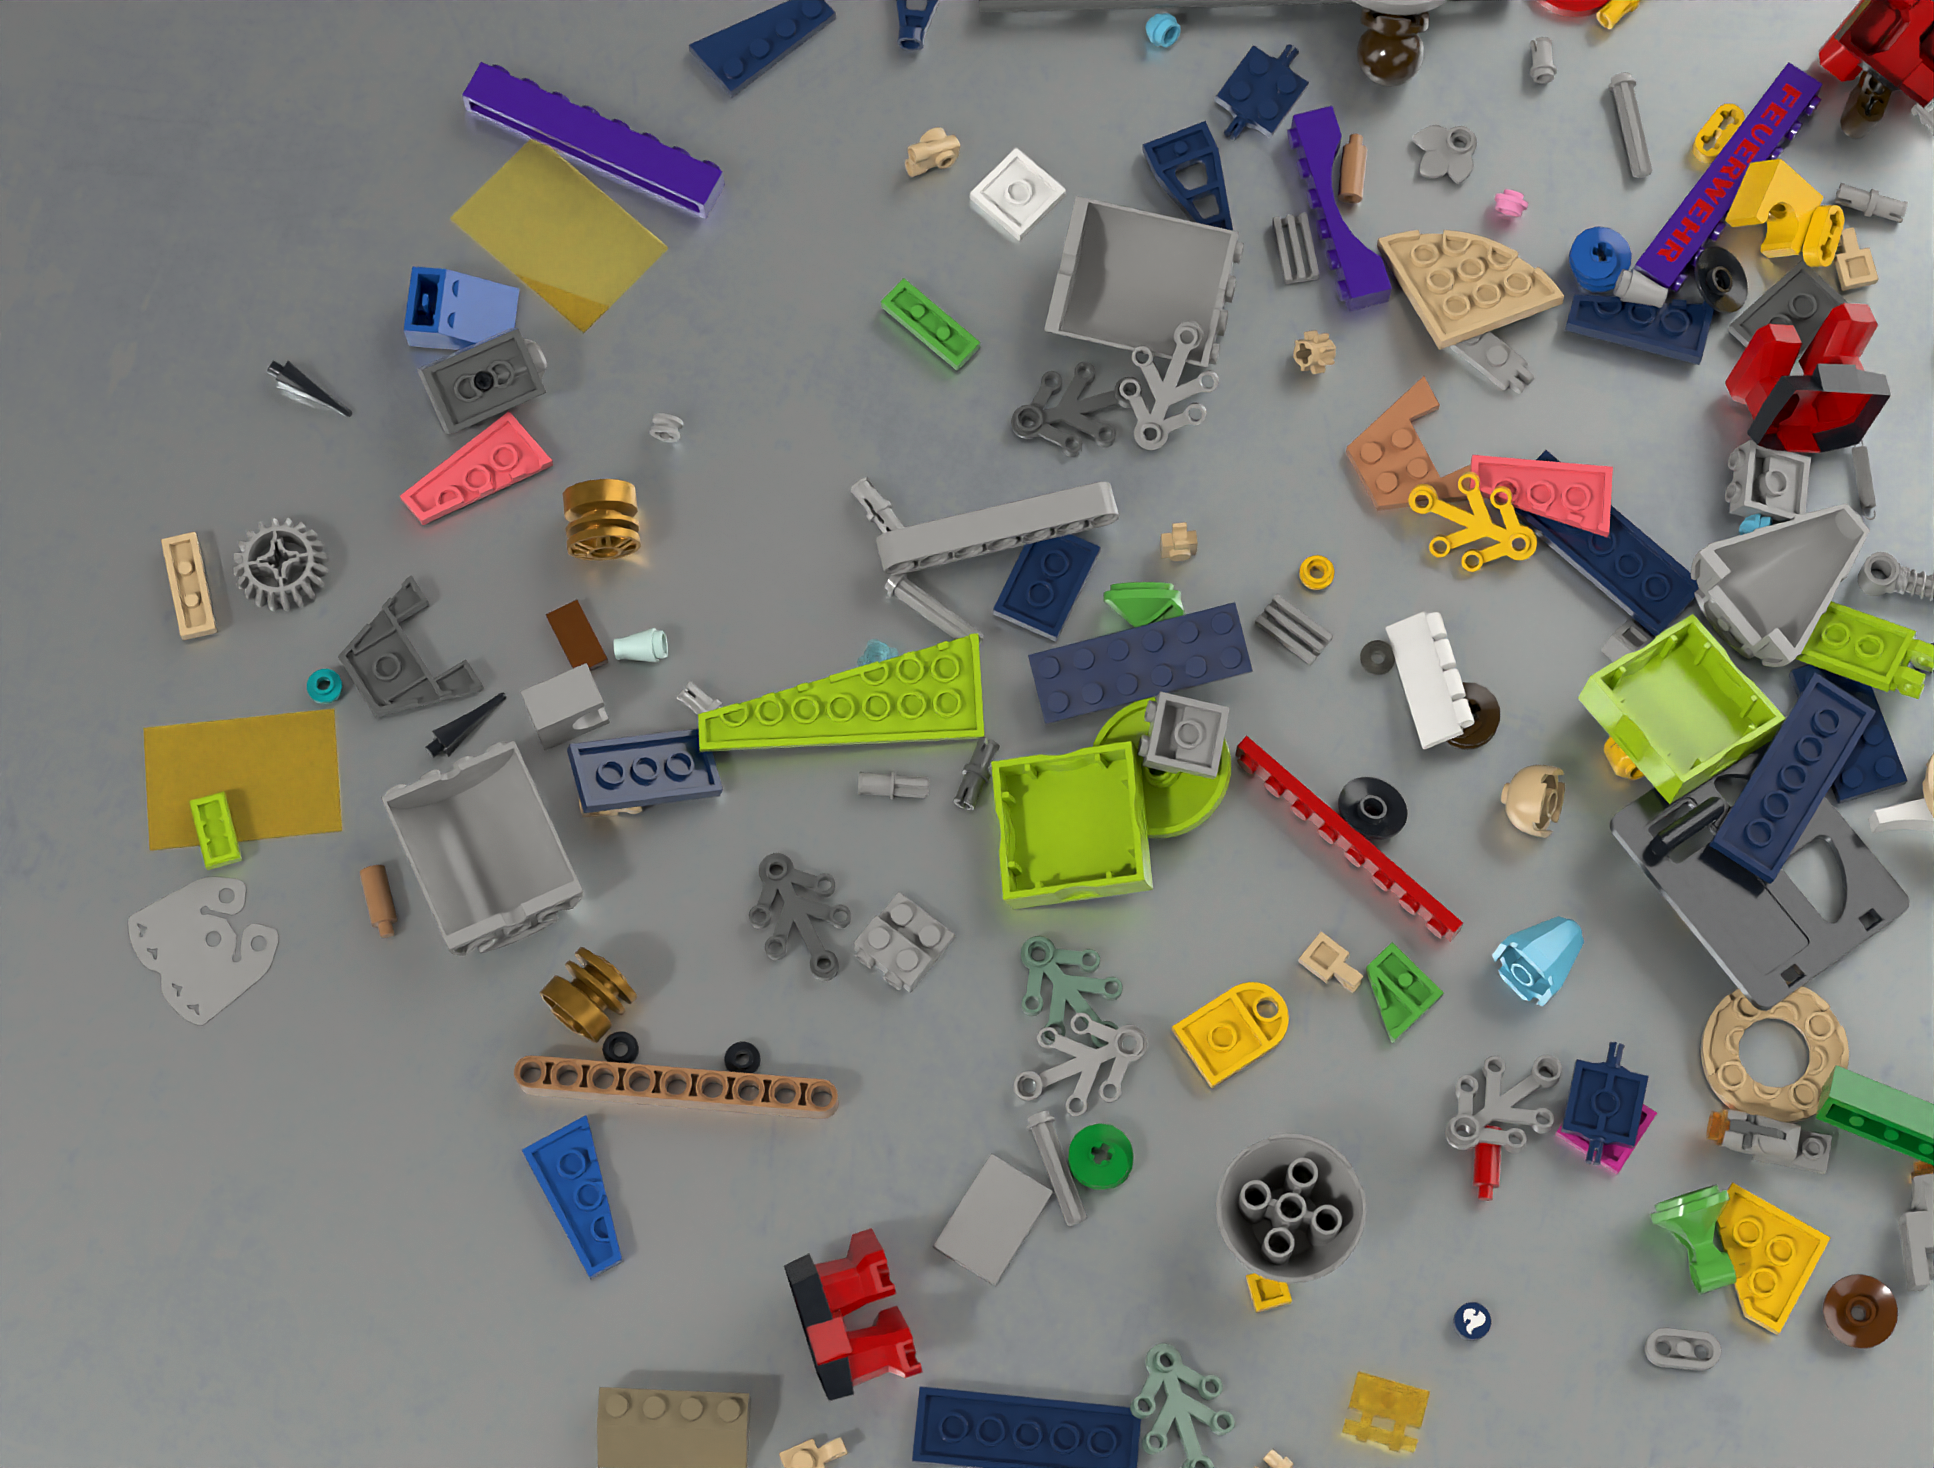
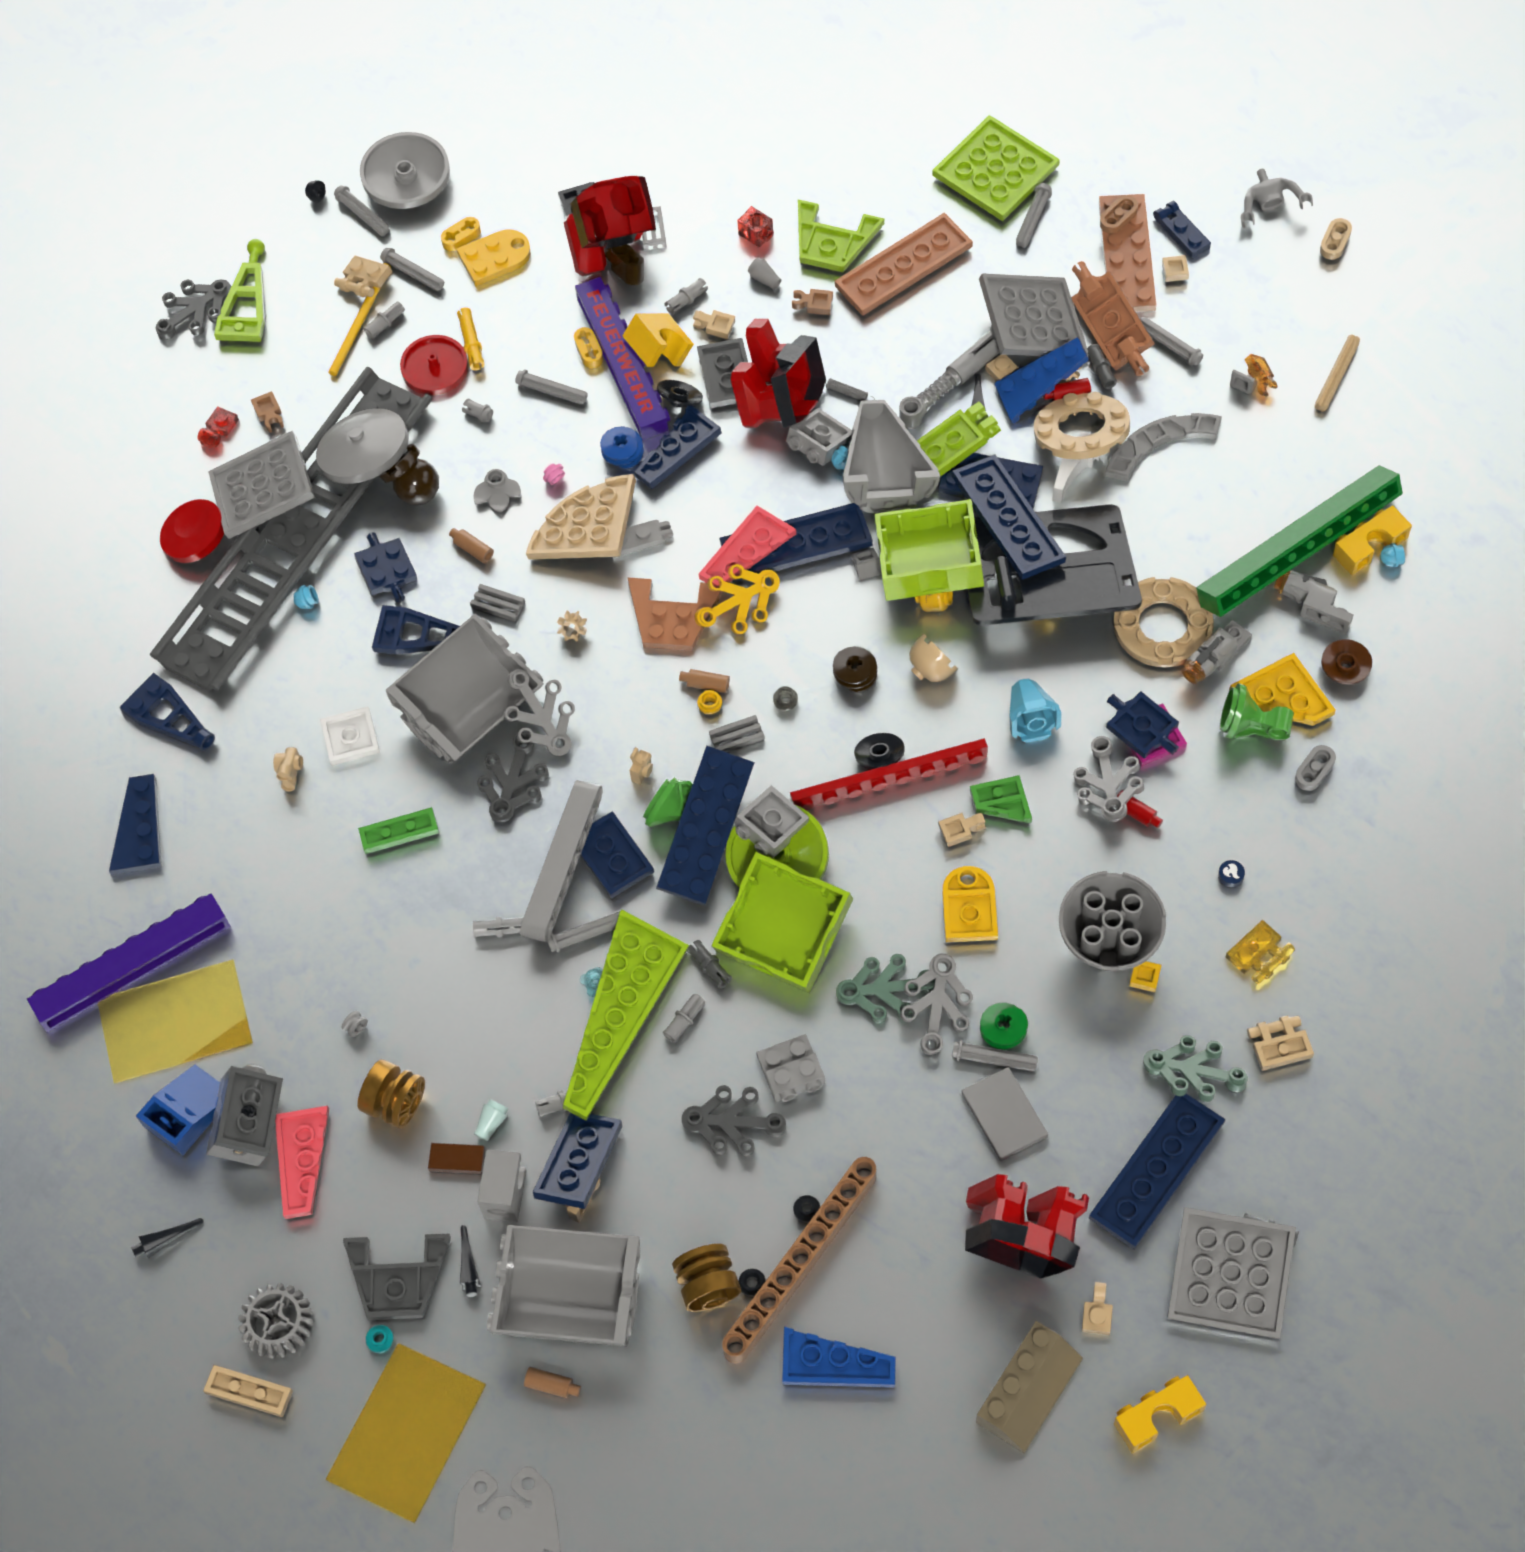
camera: 55 degrees left, 10 degrees down
lime plate [189,791,243,870] -> none
dark purple arch [1287,105,1392,312] -> none
white windscreen [1385,612,1474,749] -> none
light grey cone [1613,269,1668,308] -> none
yellow beam [1803,205,1844,267] -> none
none -> medium nougat cylinder [679,669,730,694]

